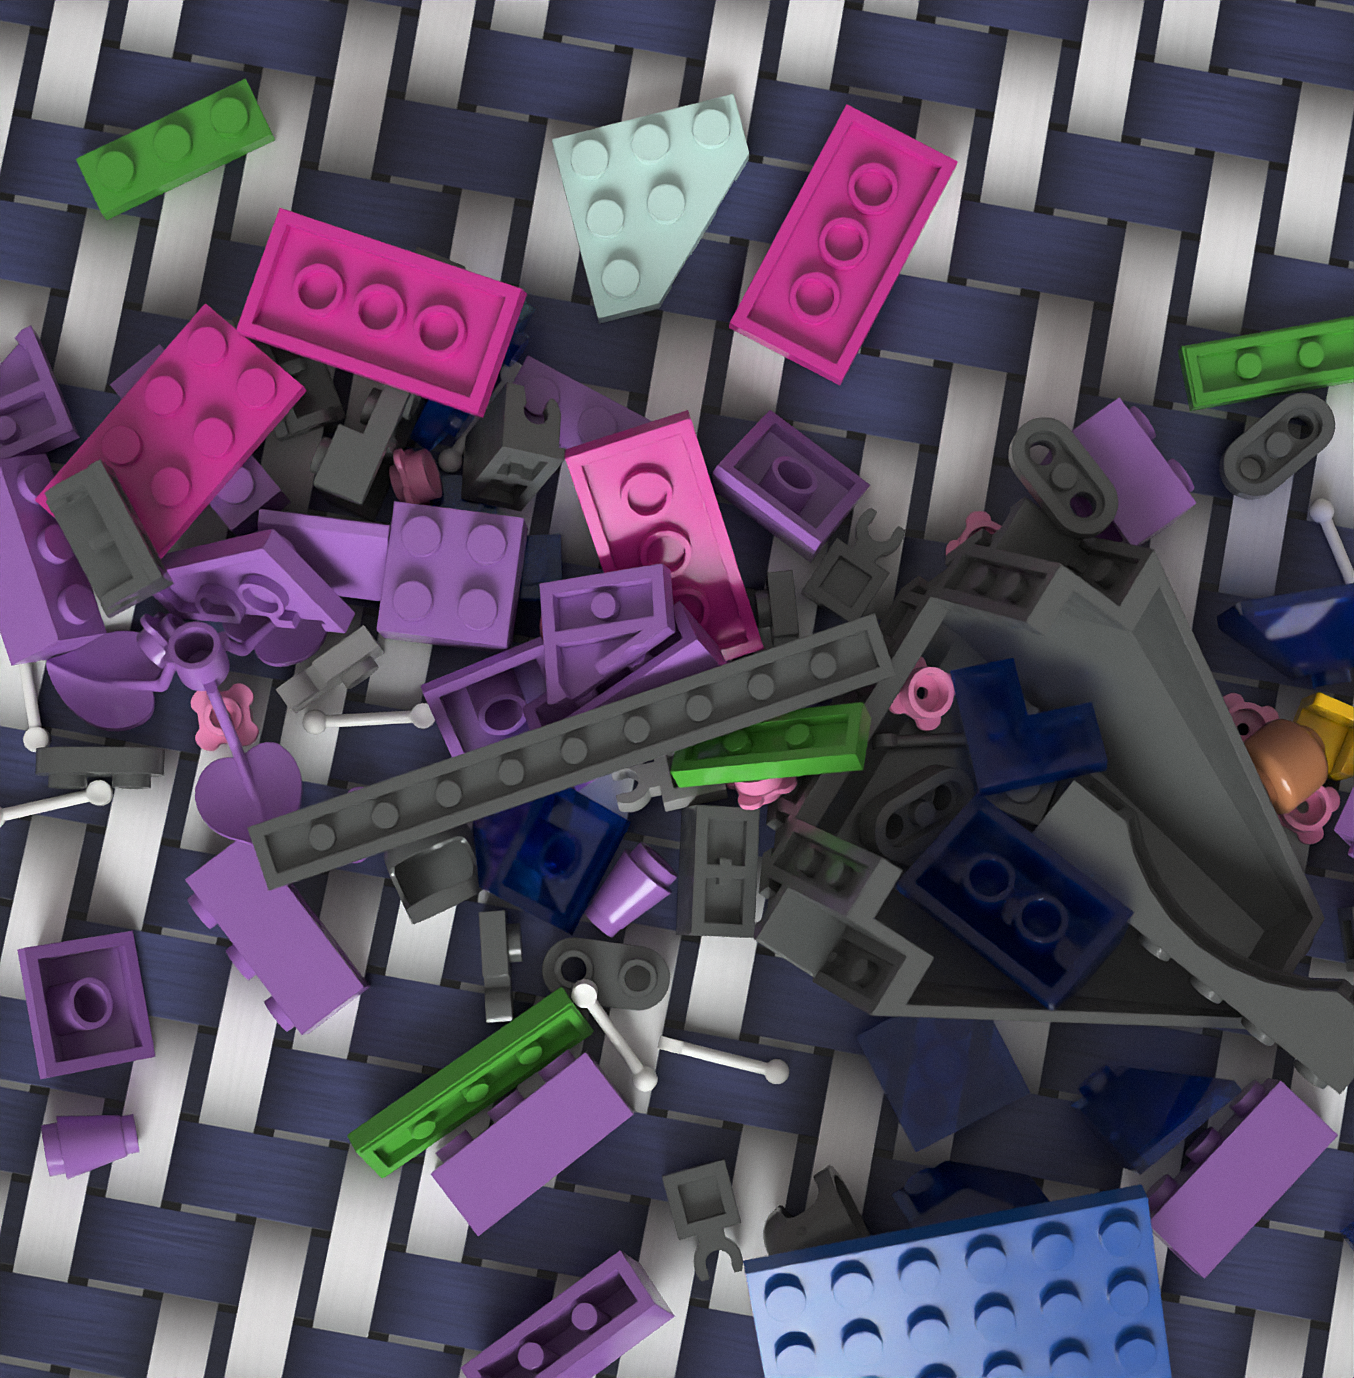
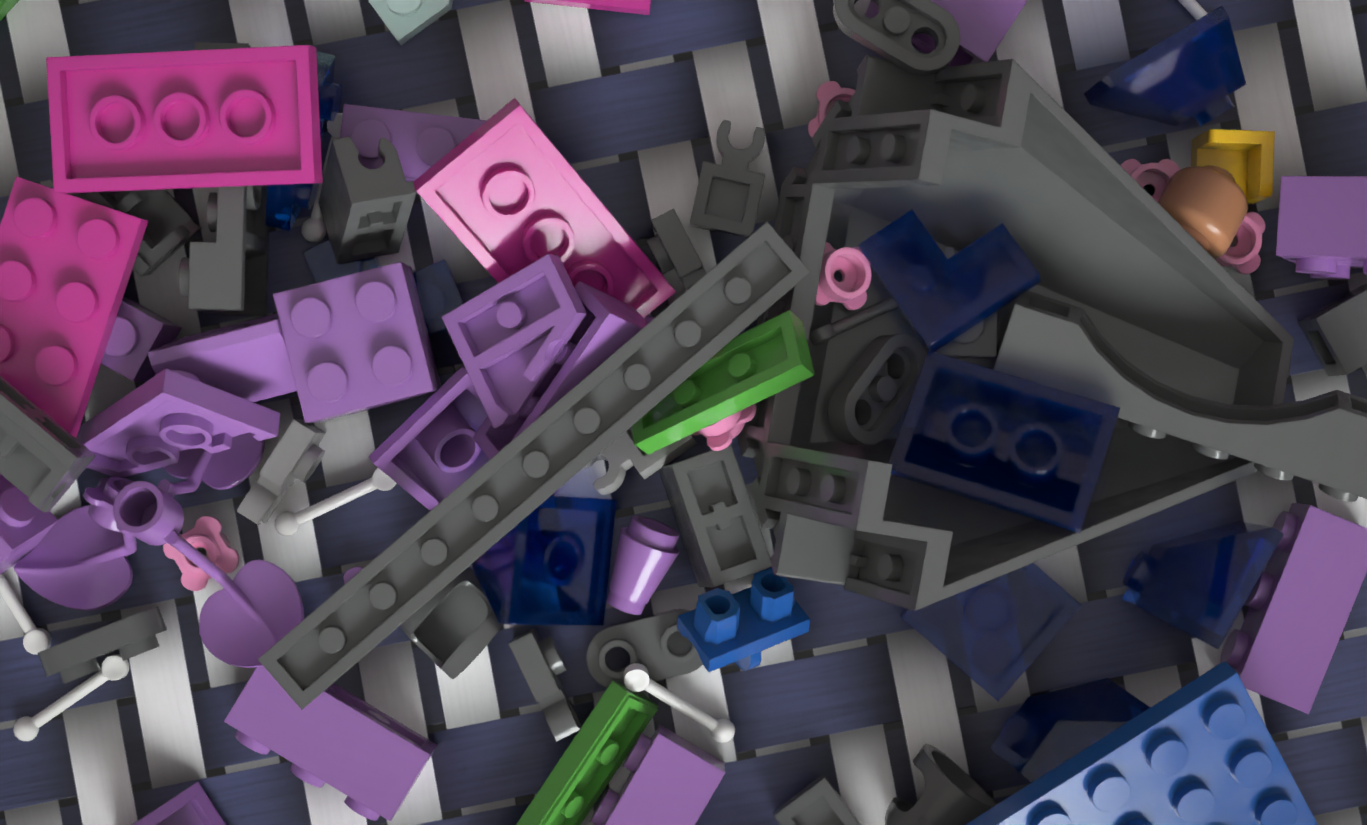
camera: 20 degrees left, 5 degrees up
bright pink plate [389,448,442,506] -> none
white hinge [657,1036,790,1084] -> none
medium lavender slope [711,410,870,563] -> none
none -> blue hips [677,567,810,672]

